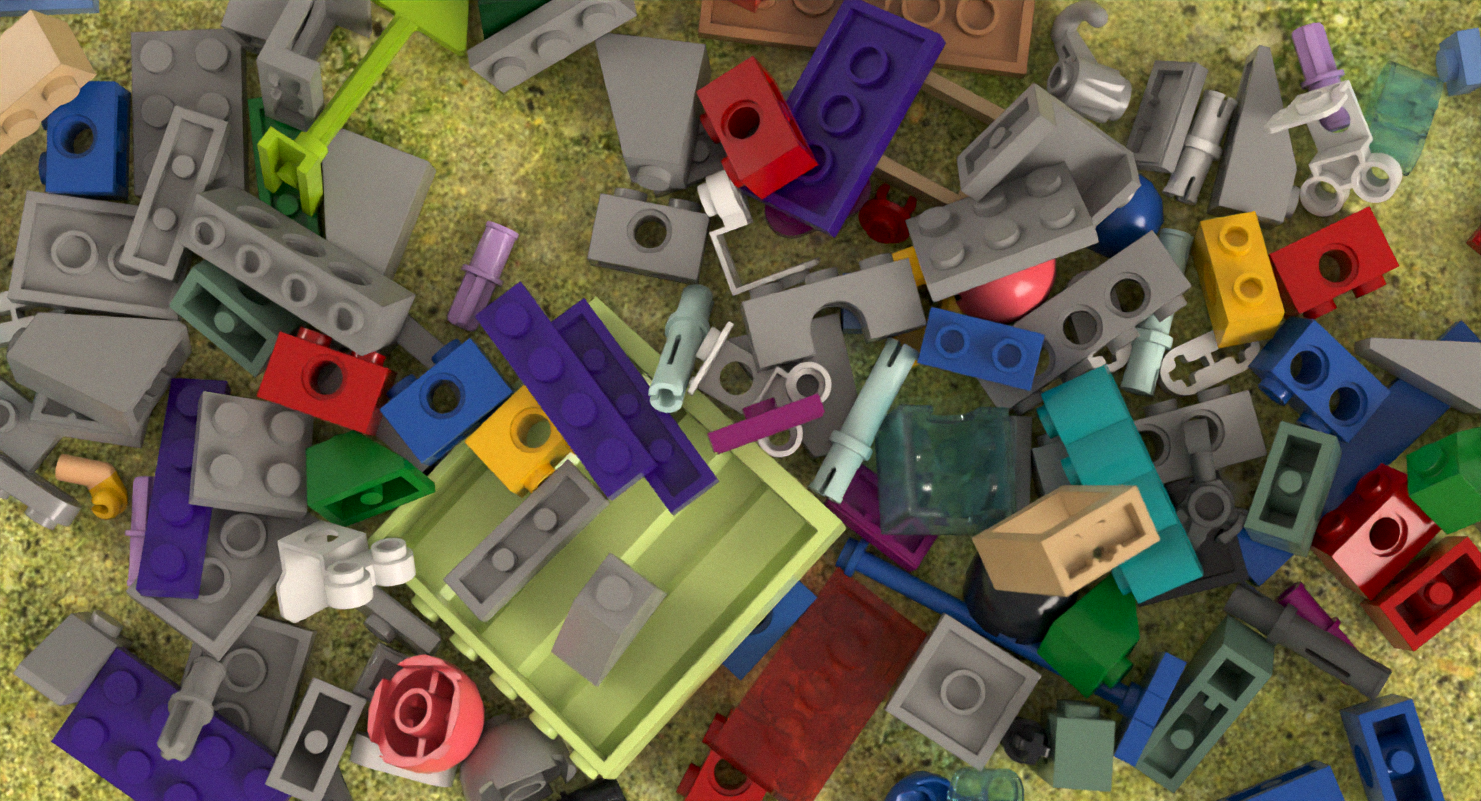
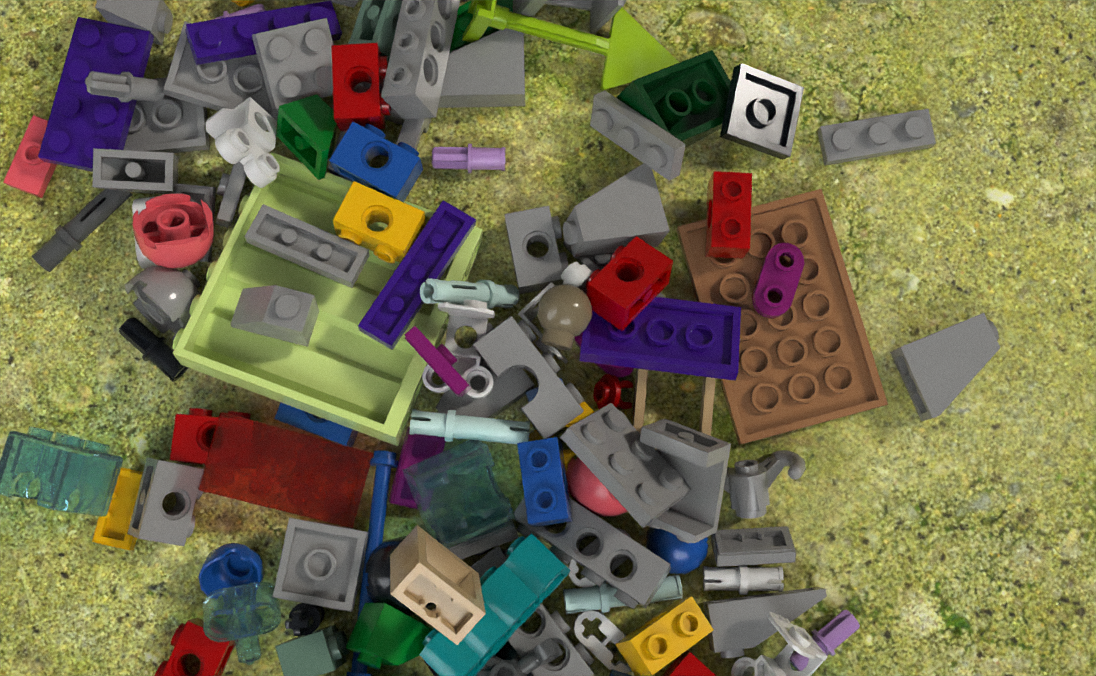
camera: 65 degrees right, 5 degrees down
dark purple plate [475,281,658,501] -> none
none -> dark tan piece [538,284,592,350]

